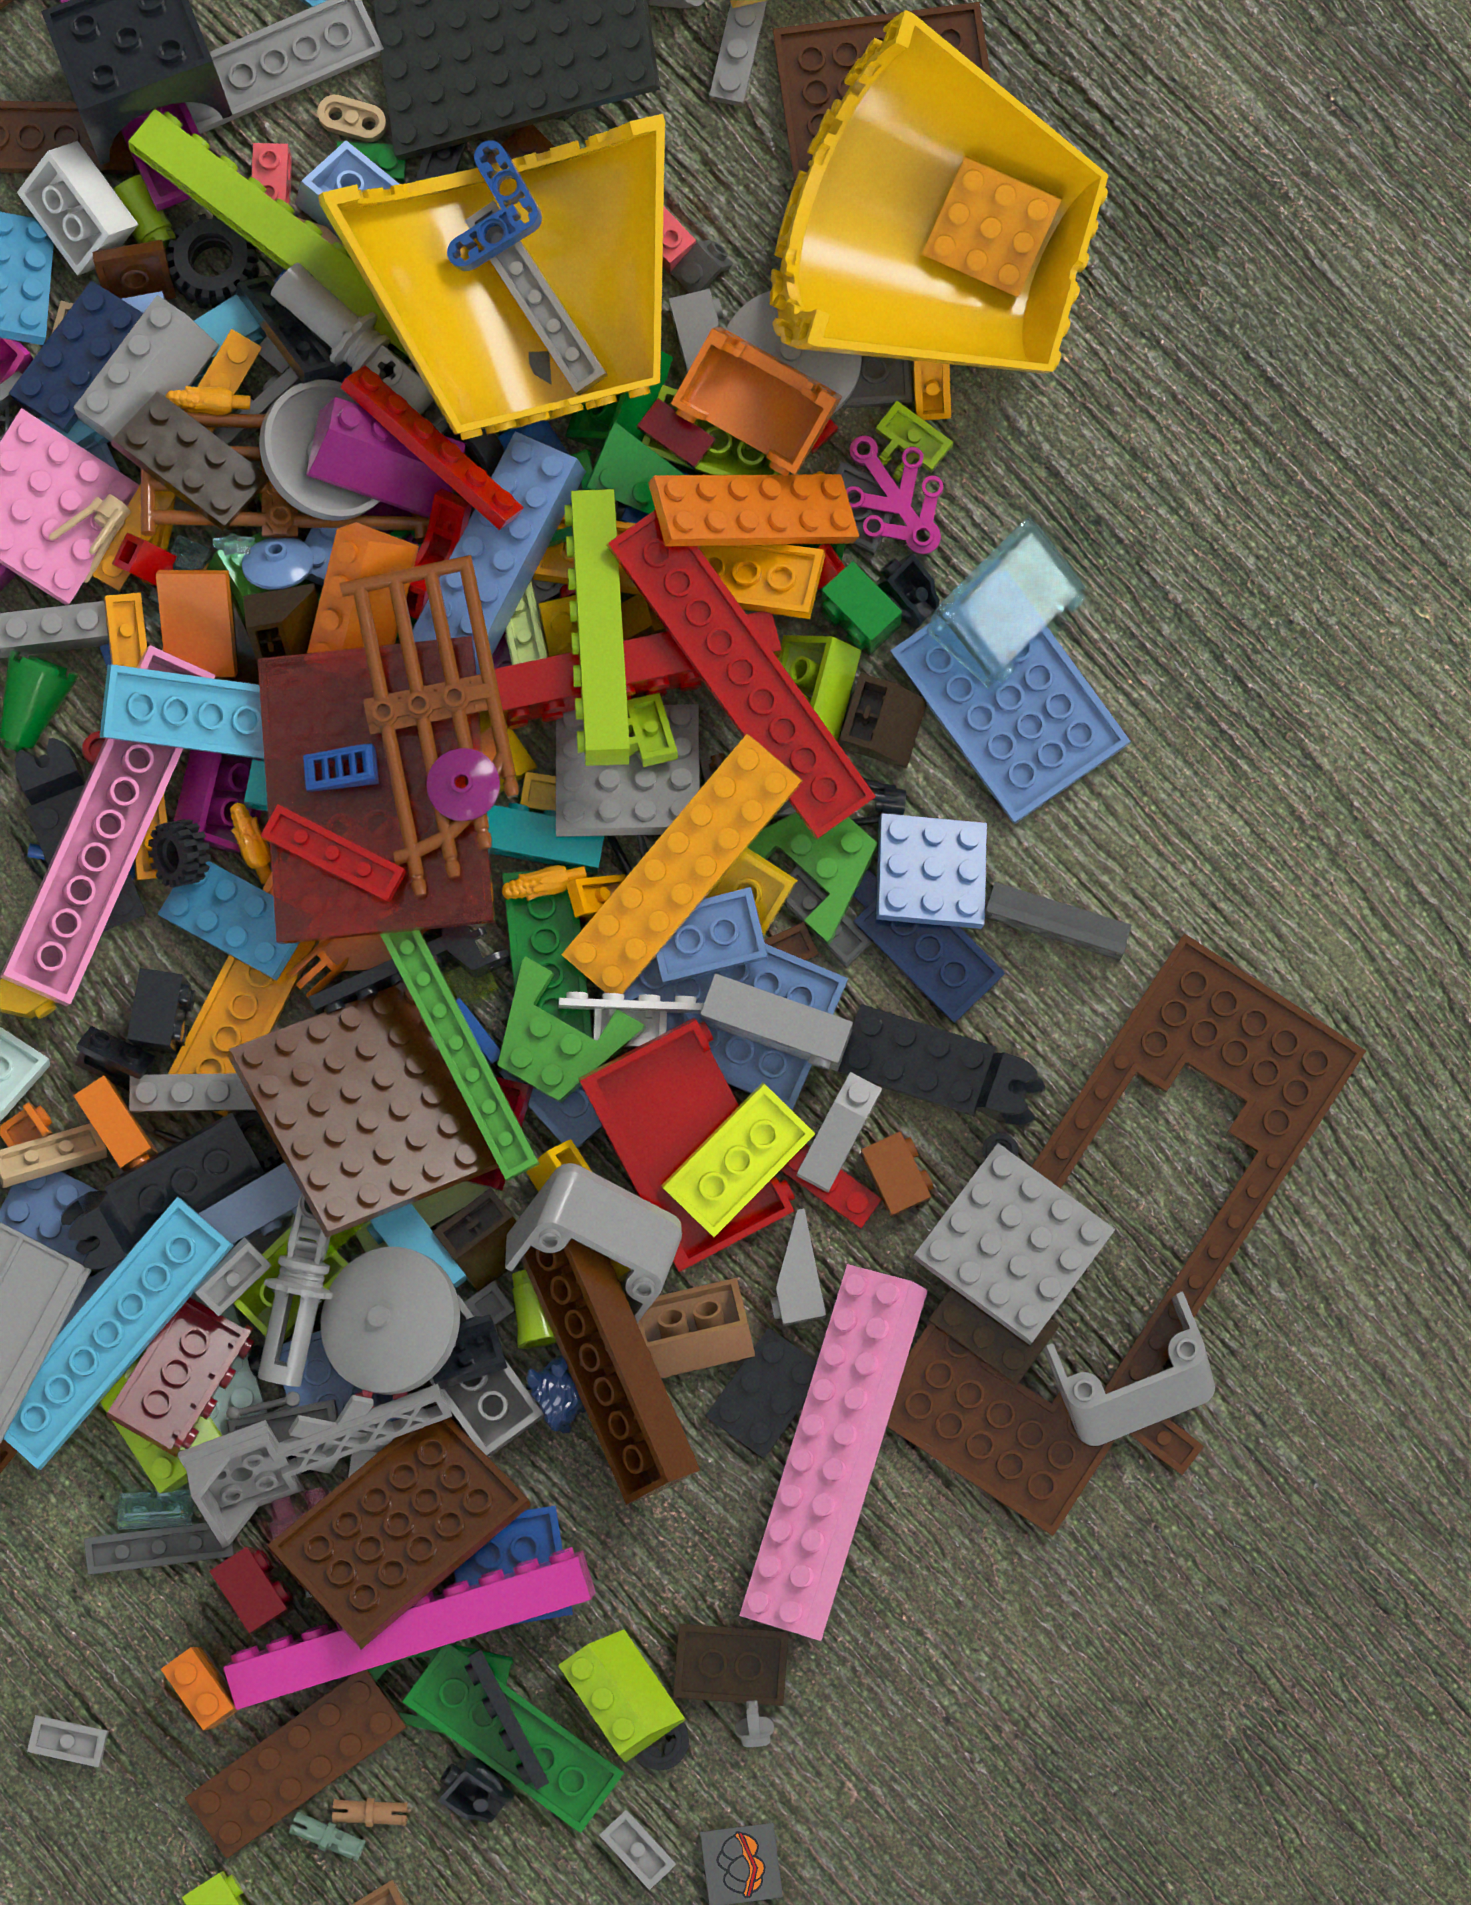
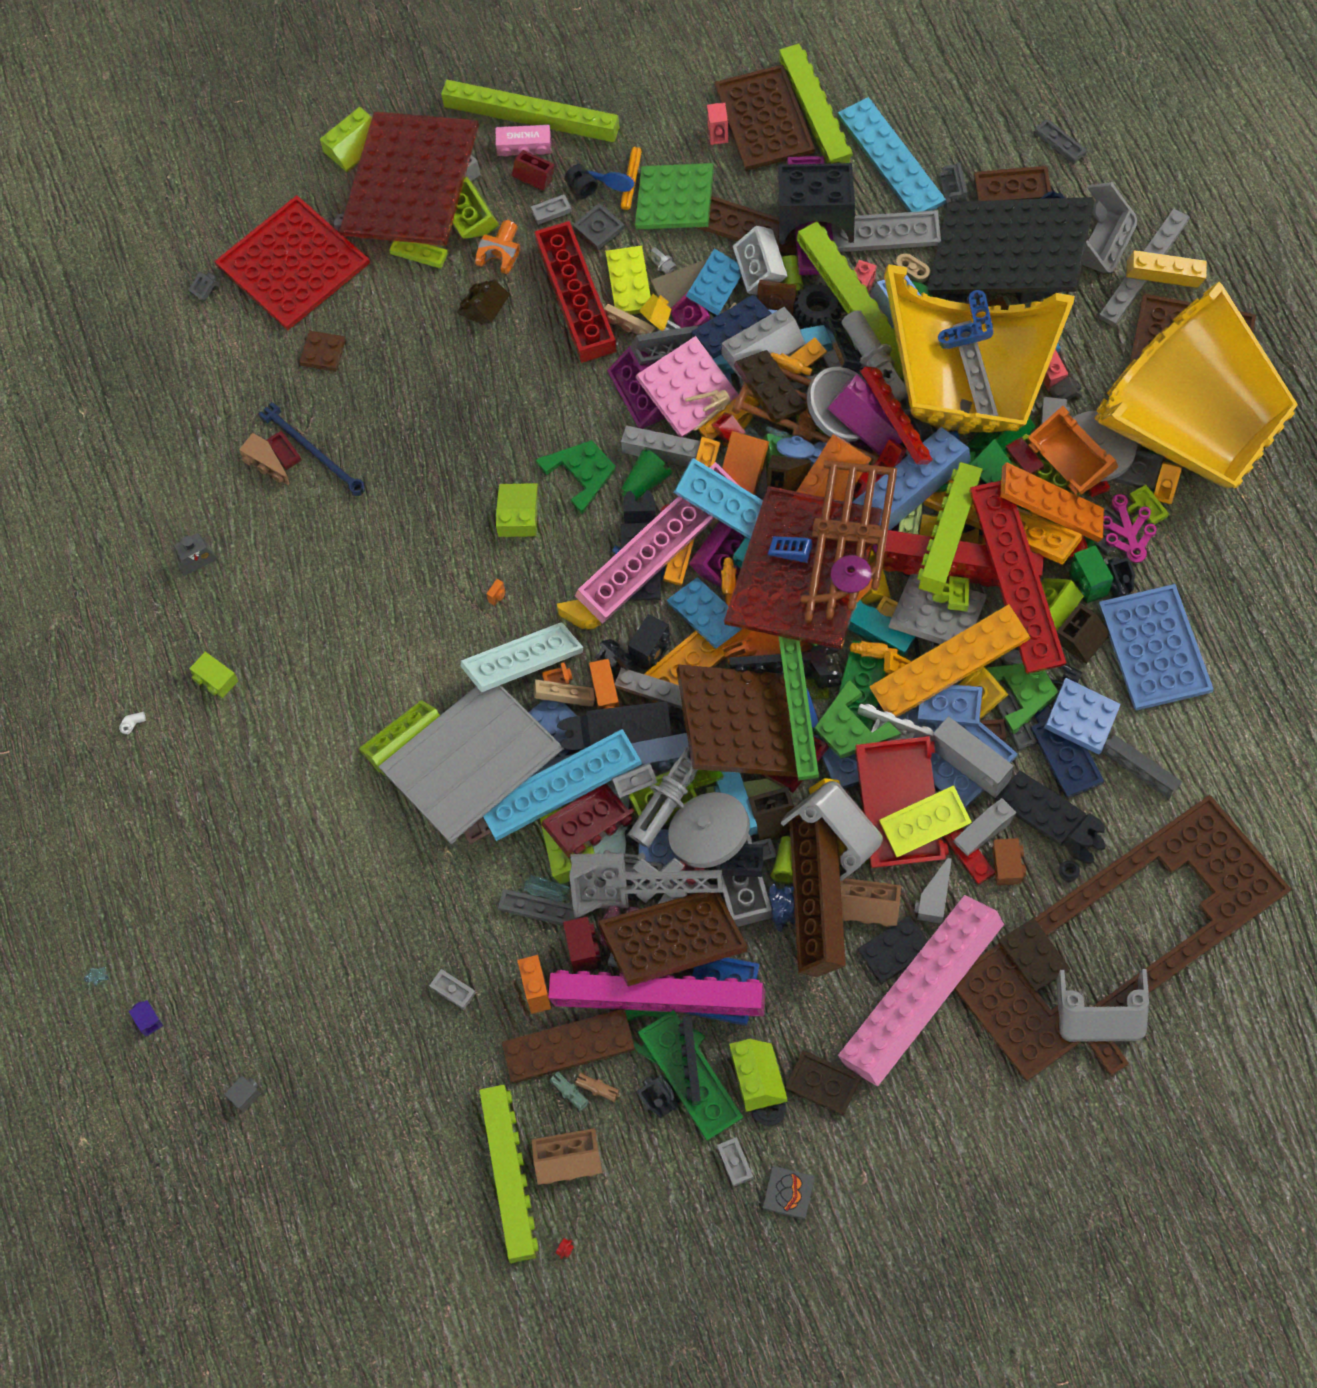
camera: 25 degrees right, 15 degrees down
black tyre [148,819,211,888] -> none
red plate [260,804,407,903] -> none
light grey piece [735,1700,774,1747] -> none
light grey plate [912,1143,1115,1345] -> none
light orange plate [922,155,1062,297] -> none
clear light blue windscreen [926,517,1086,689] -> none

